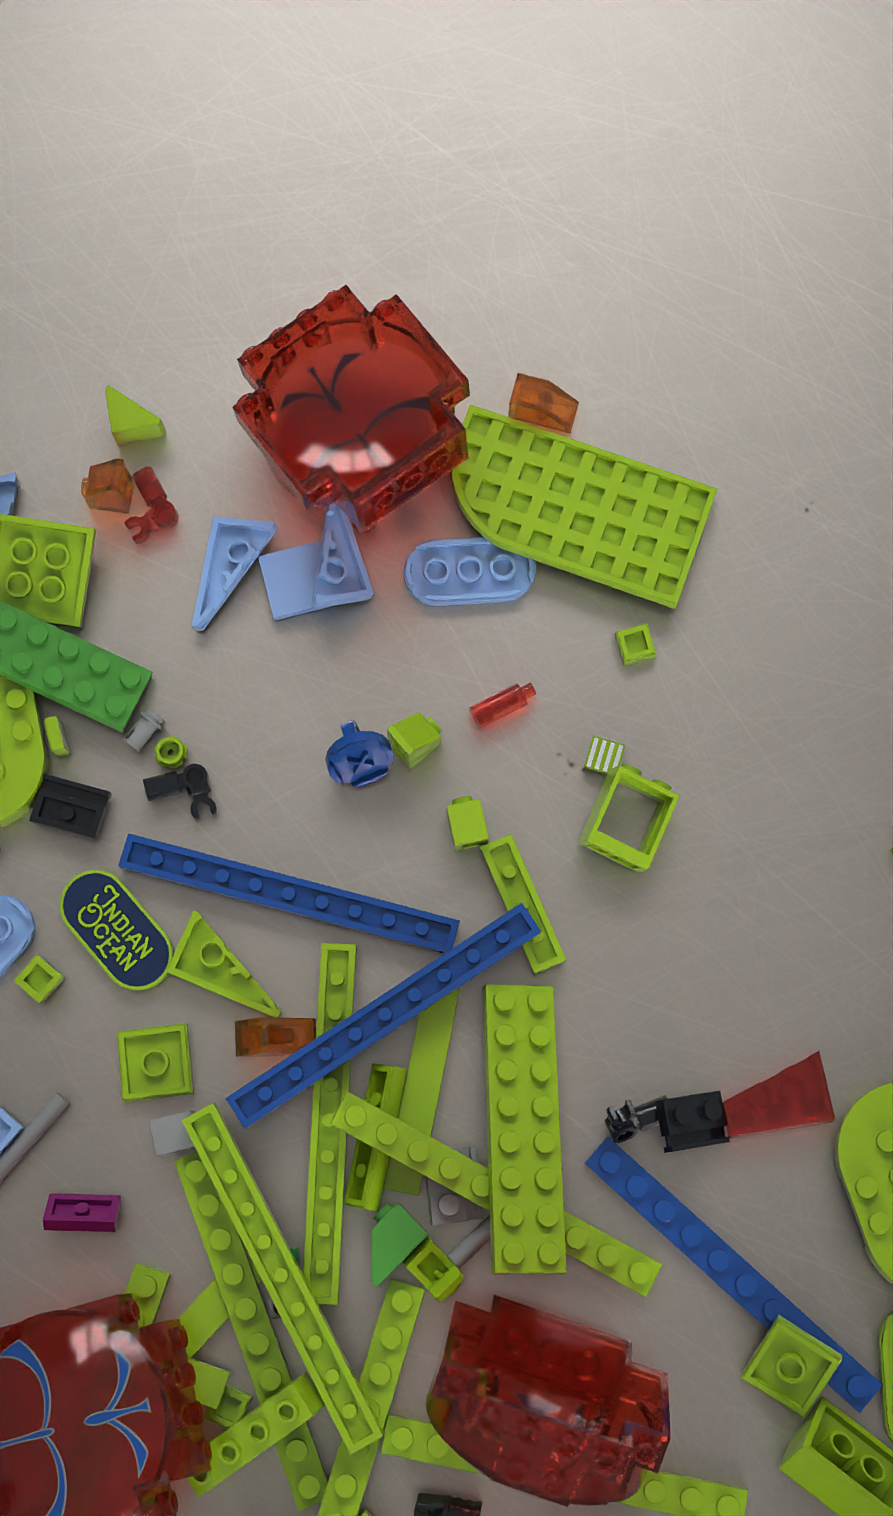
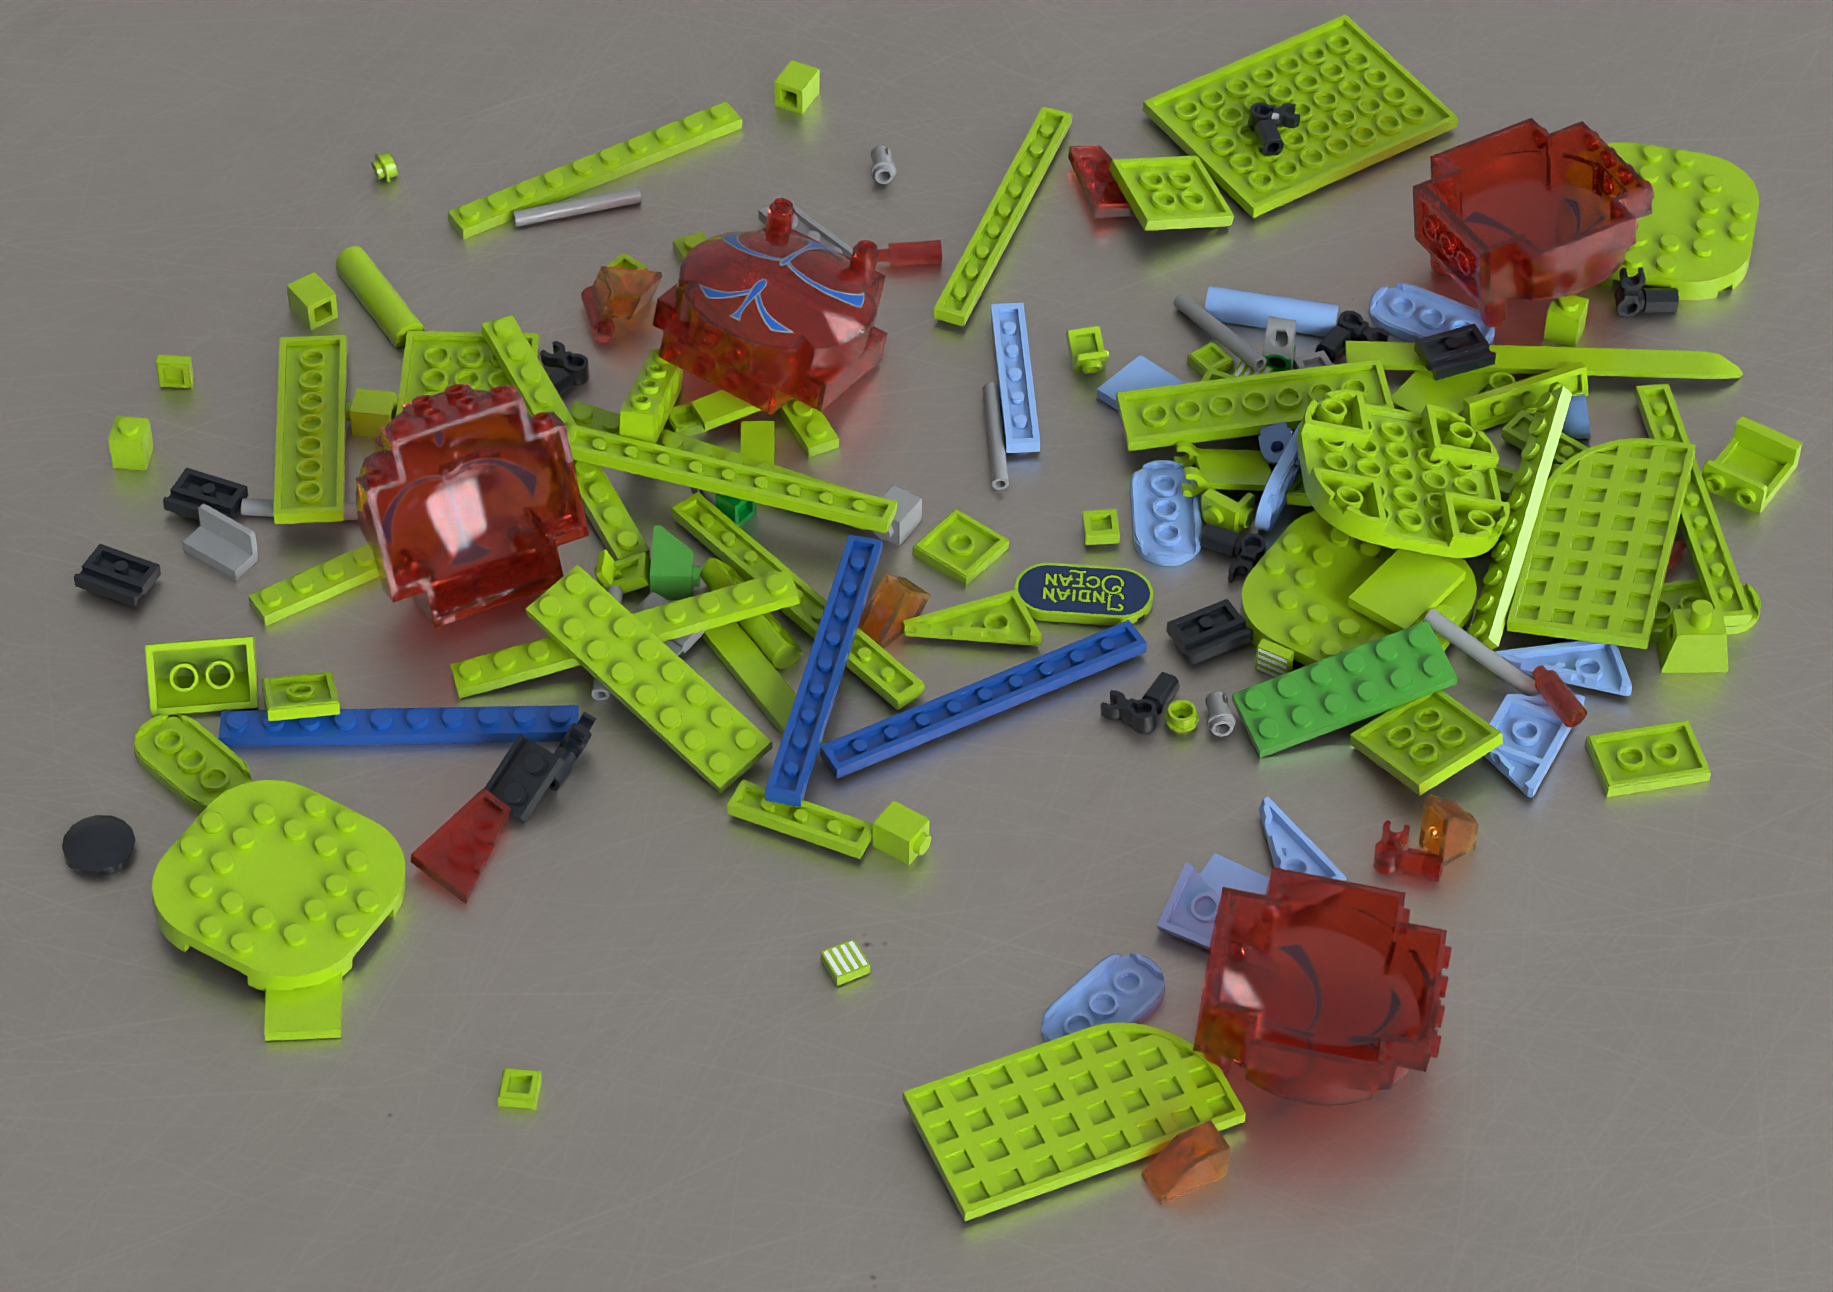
camera: 135 degrees right, 30 degrees down
magenta plate [42,1194,122,1232] -> none
lime slope [105,385,166,445] -> none
blue tile [325,720,394,786] -> none
lime slope [387,712,442,770] -> none
clear red cylinder [469,682,536,729] -> none
lime window [577,764,680,872] -> none
lime tile [614,623,657,665] -> none

